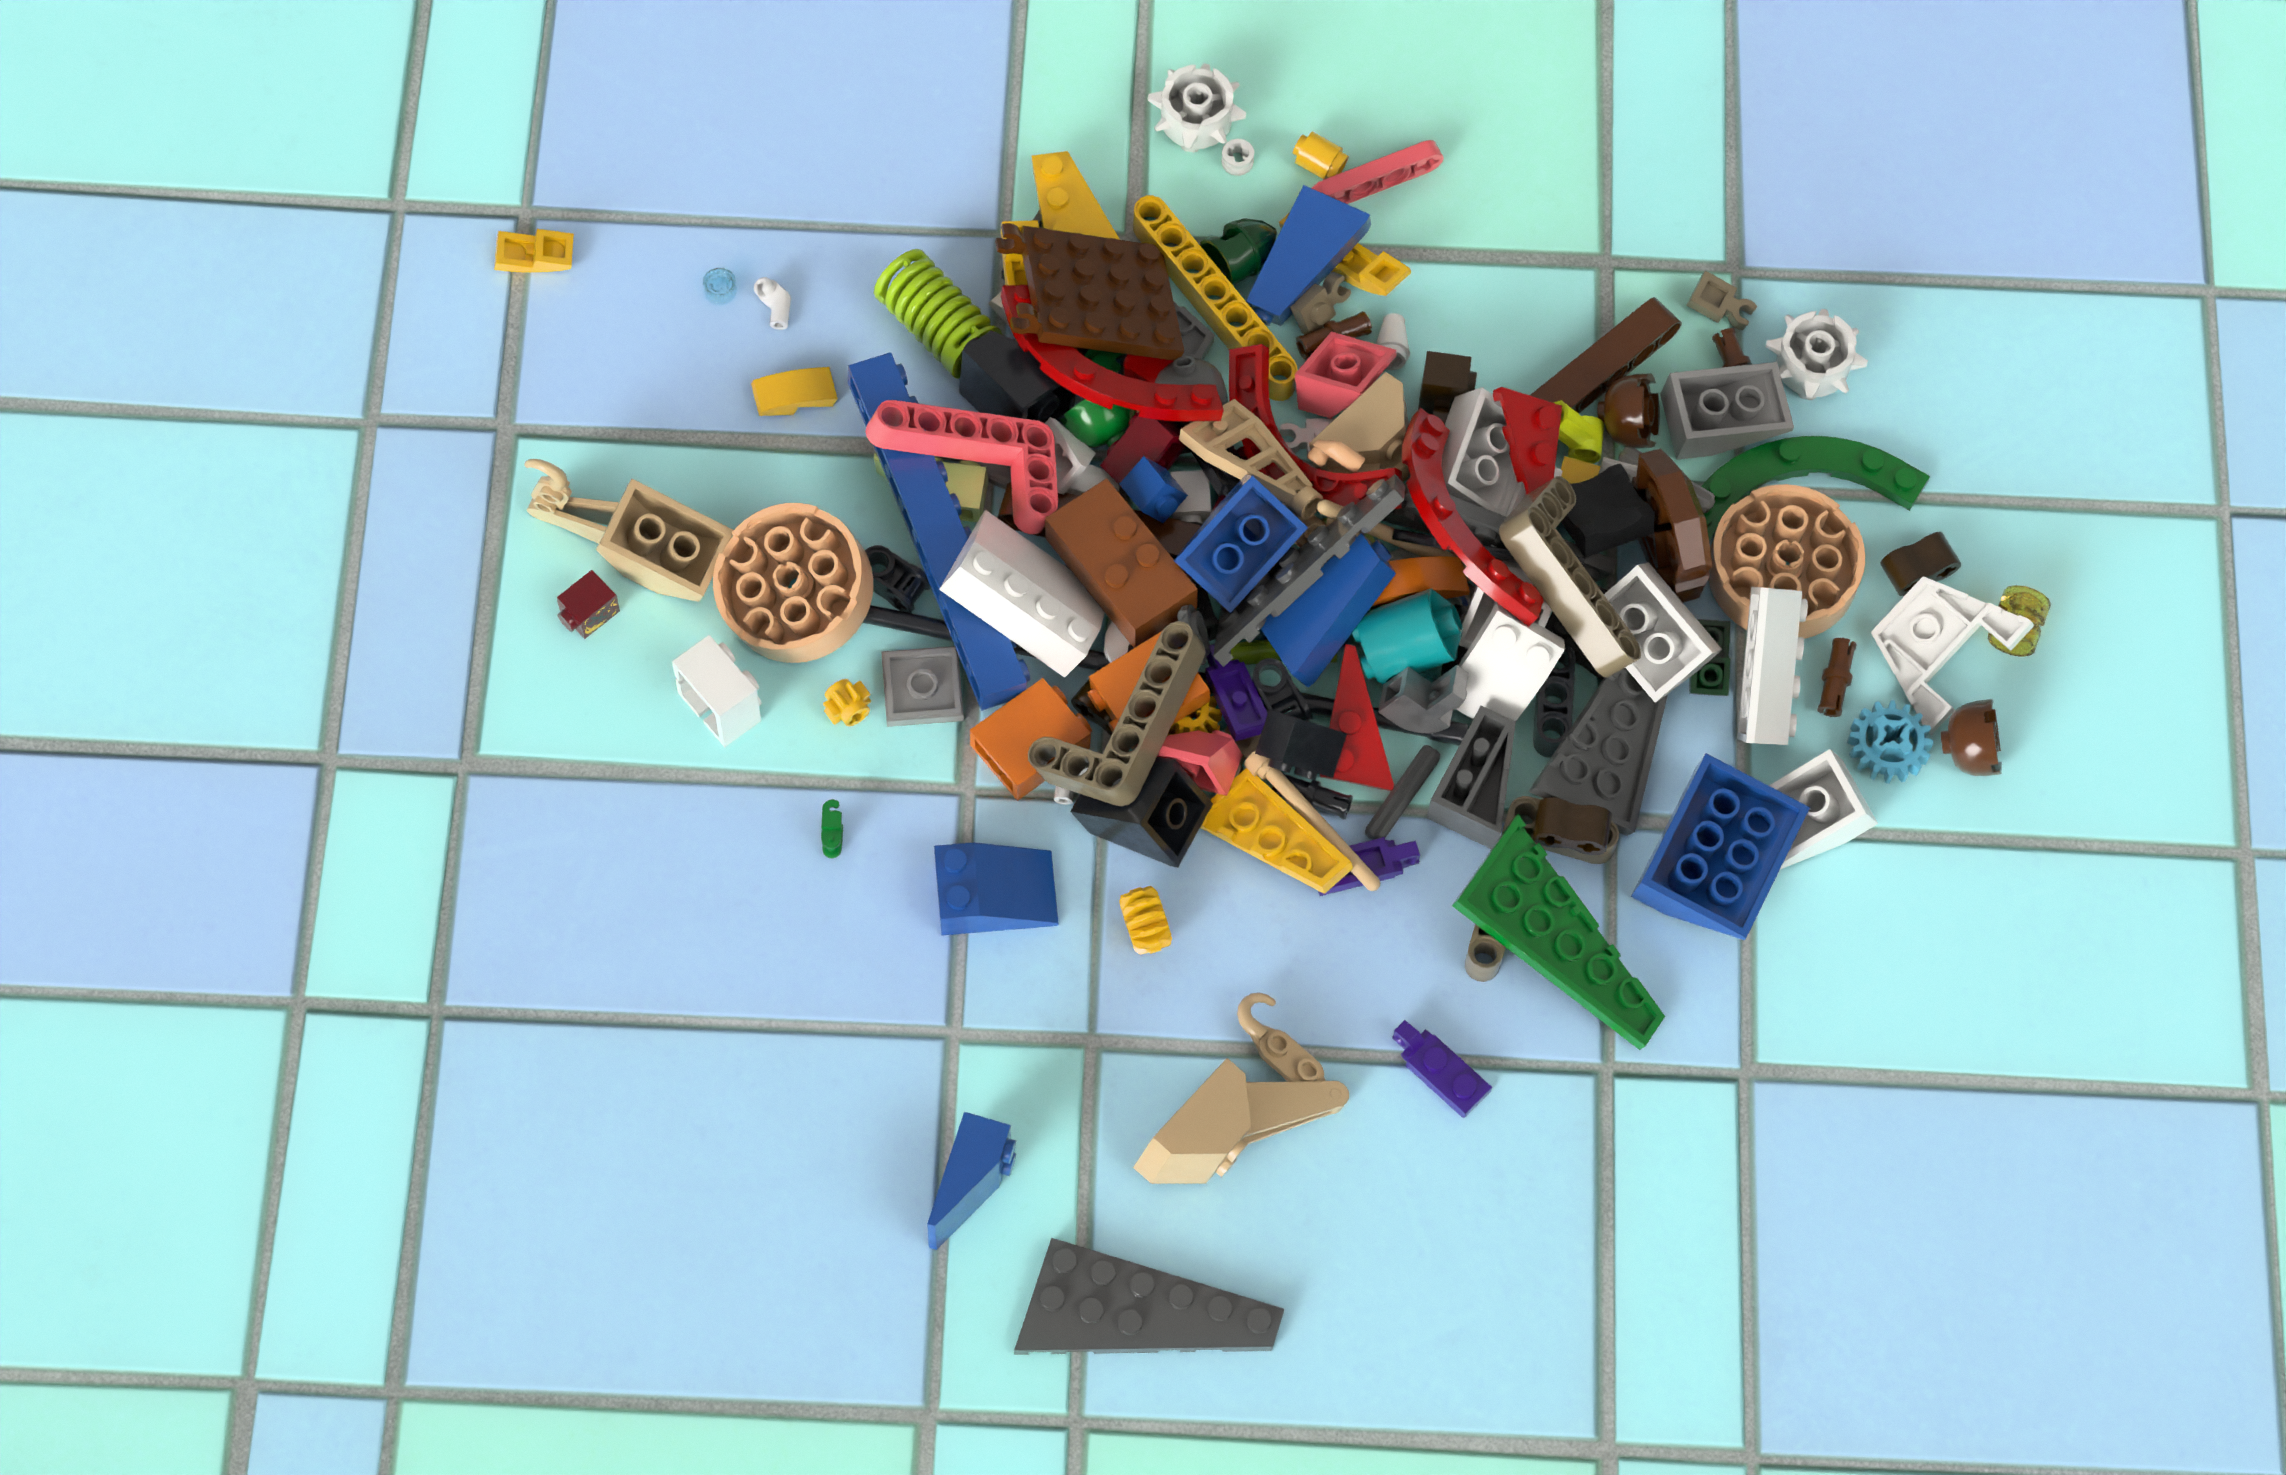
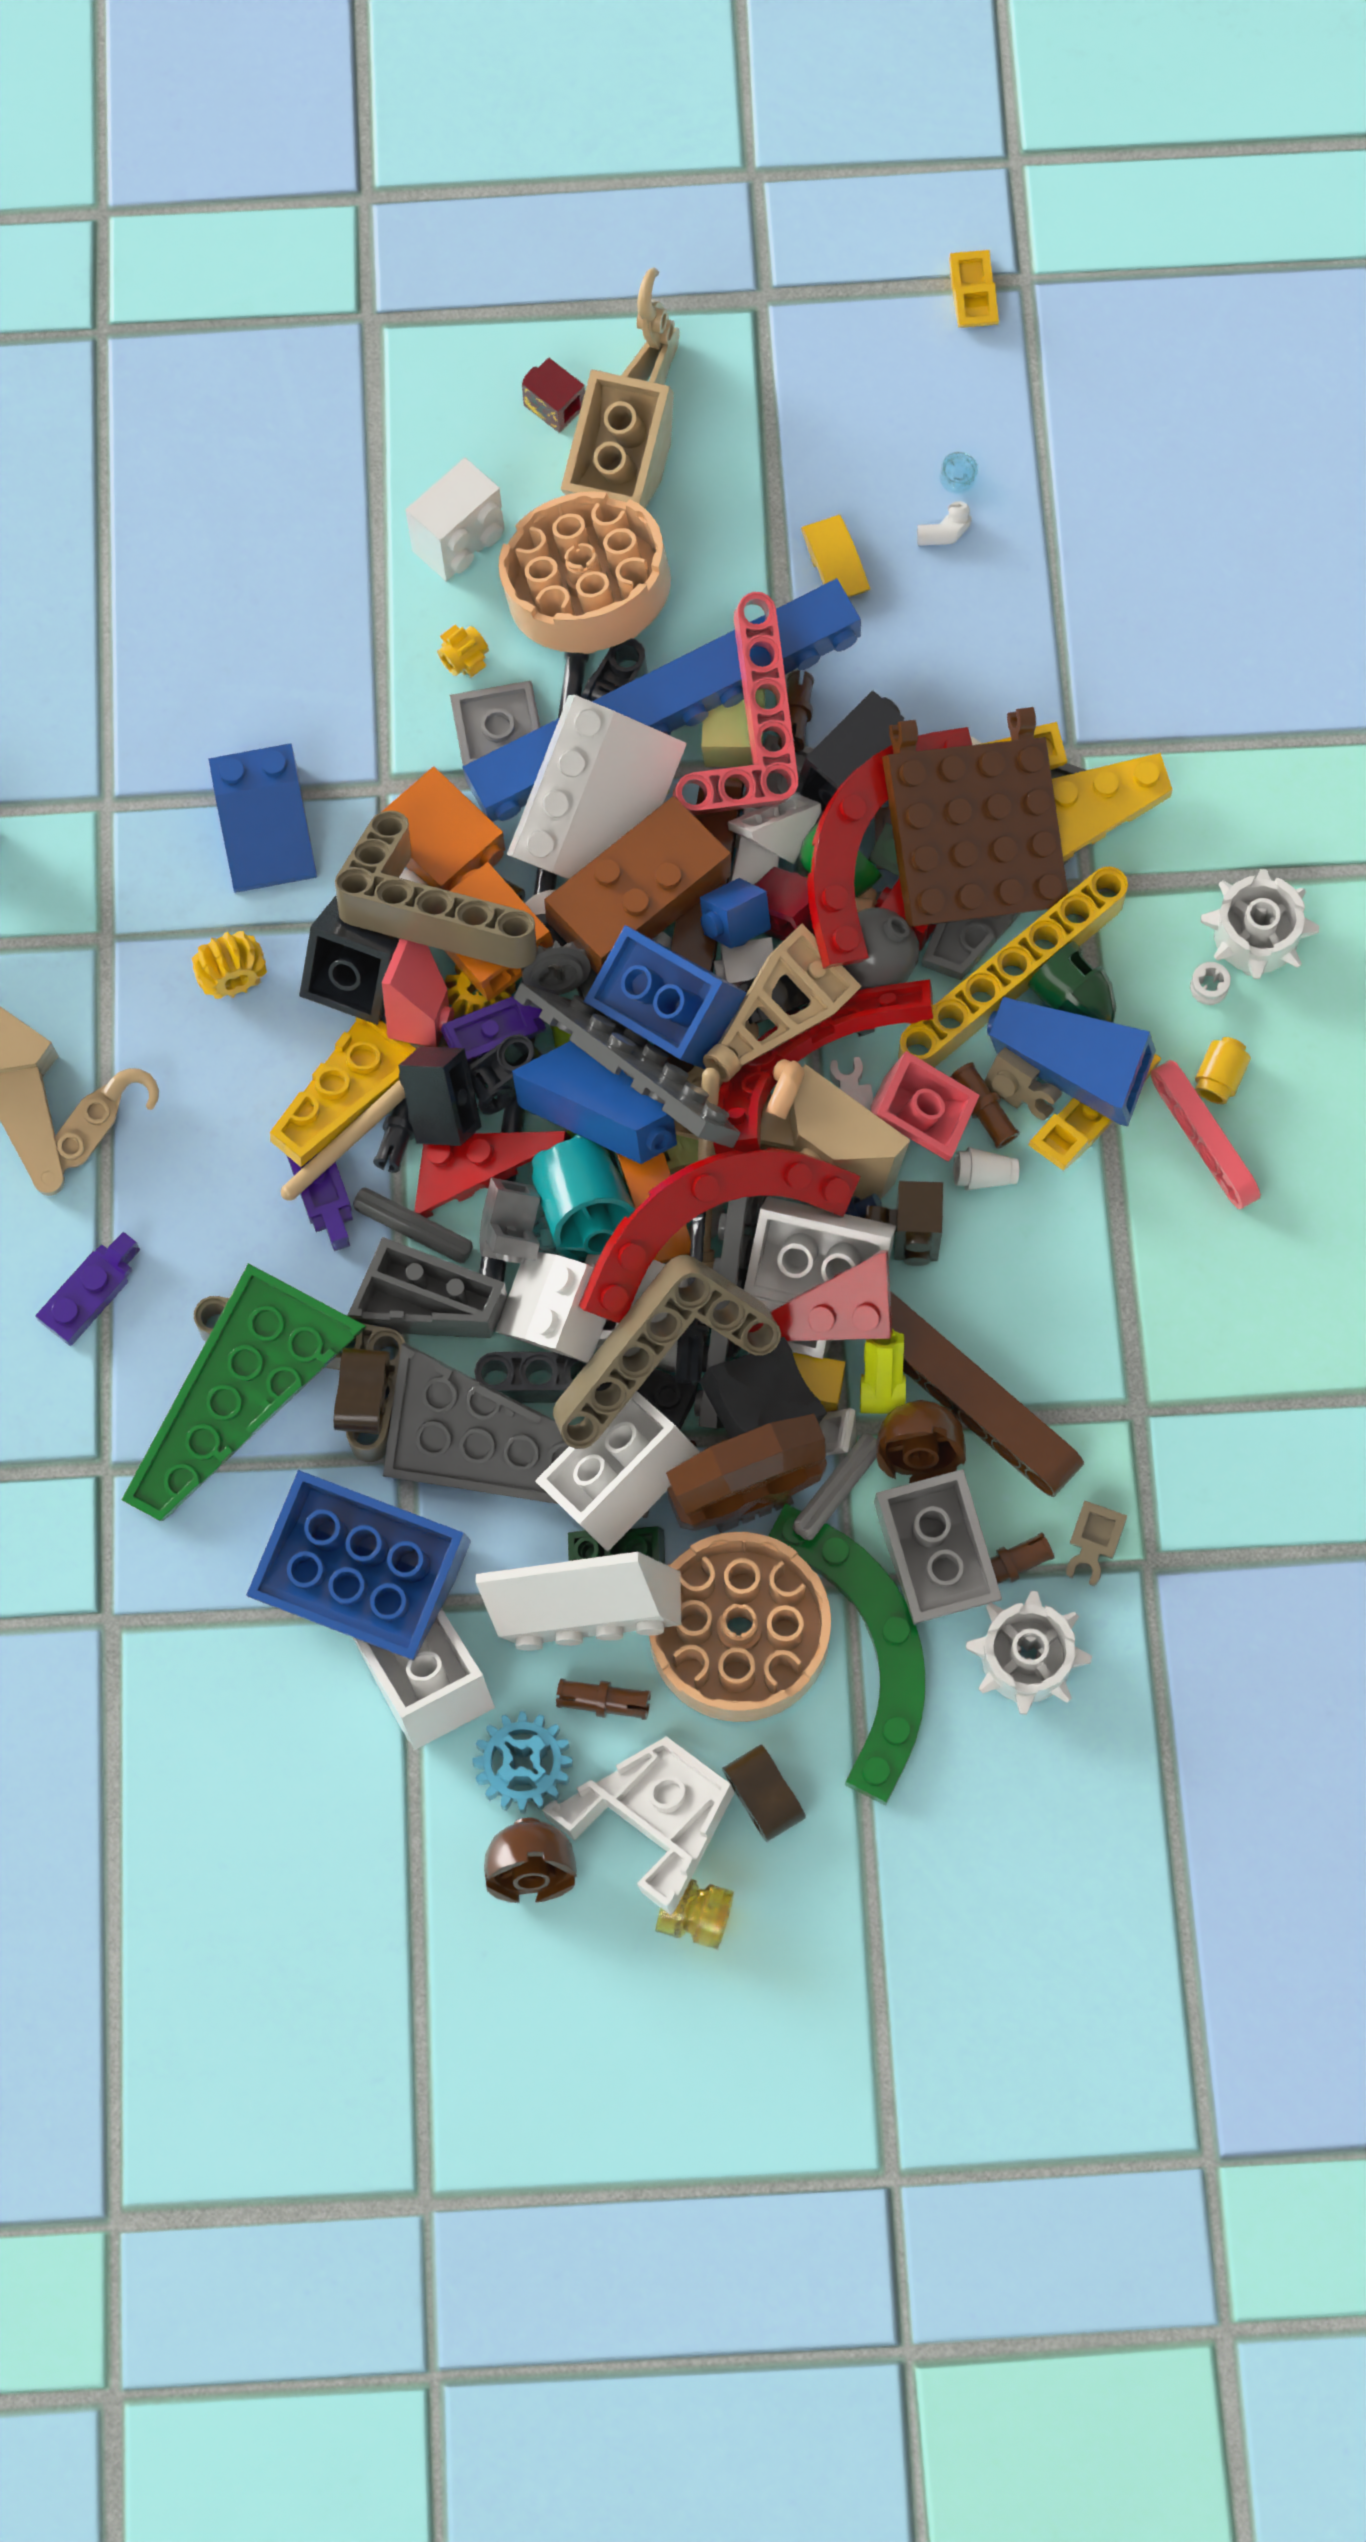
camera: 90 degrees right, 5 degrees up
green piece [821,799,843,859] -> none
lime piece [873,249,1003,379] -> none

